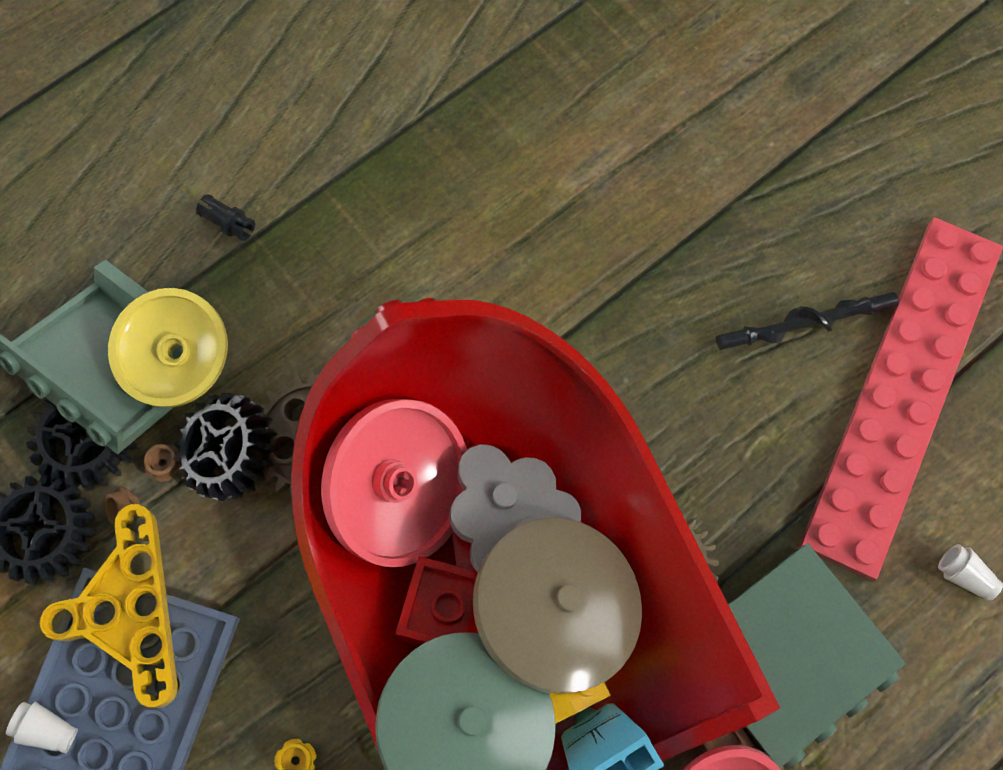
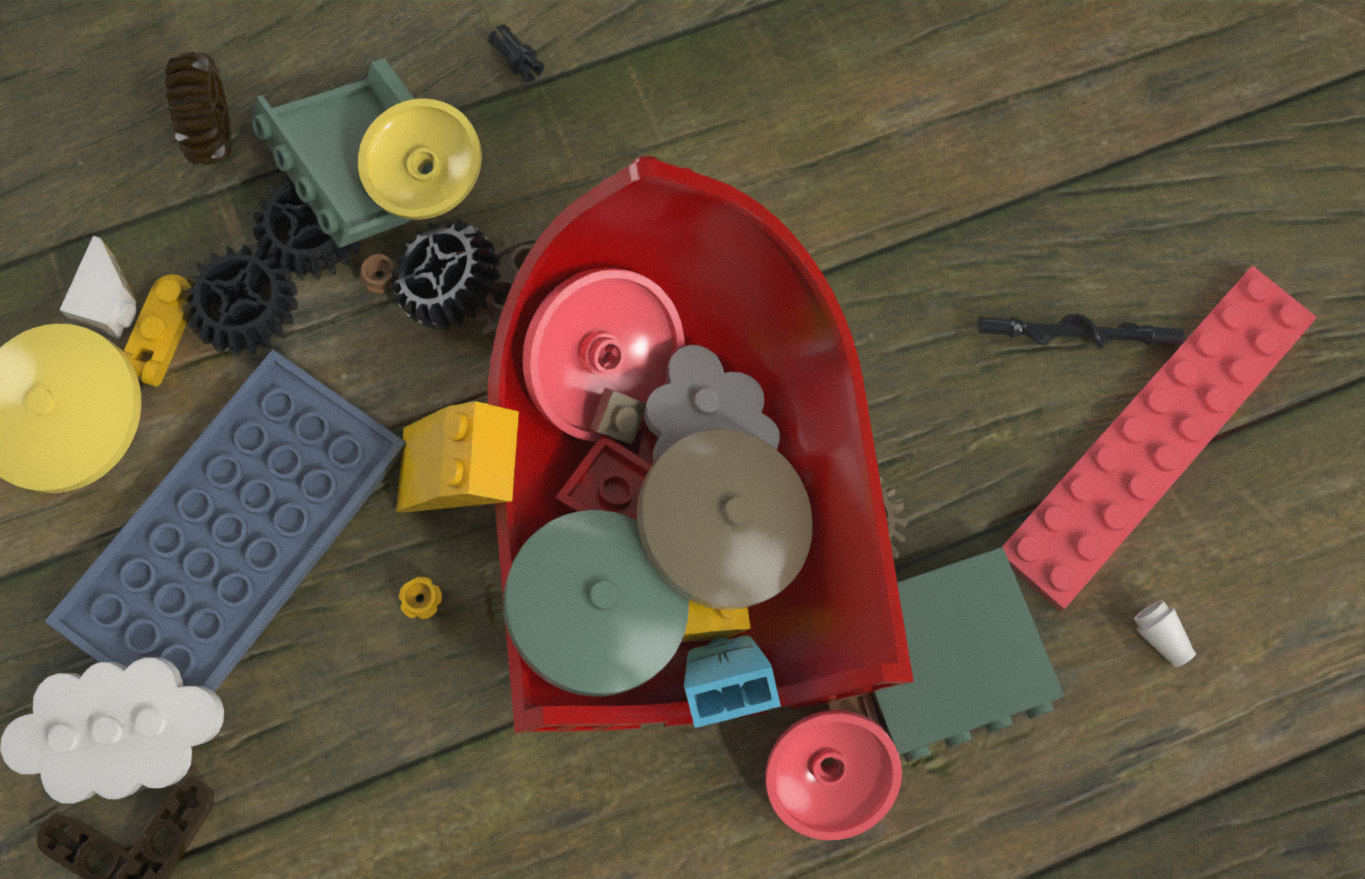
camera: 15 degrees right, 0 degrees up
white cone [6,702,78,754] -> none
yellow beam [40,504,178,708] -> none
medium nougat plate [104,487,140,526] -> none
none -> yellow slope [396,401,519,513]
none -> dark tan plate [589,388,646,444]

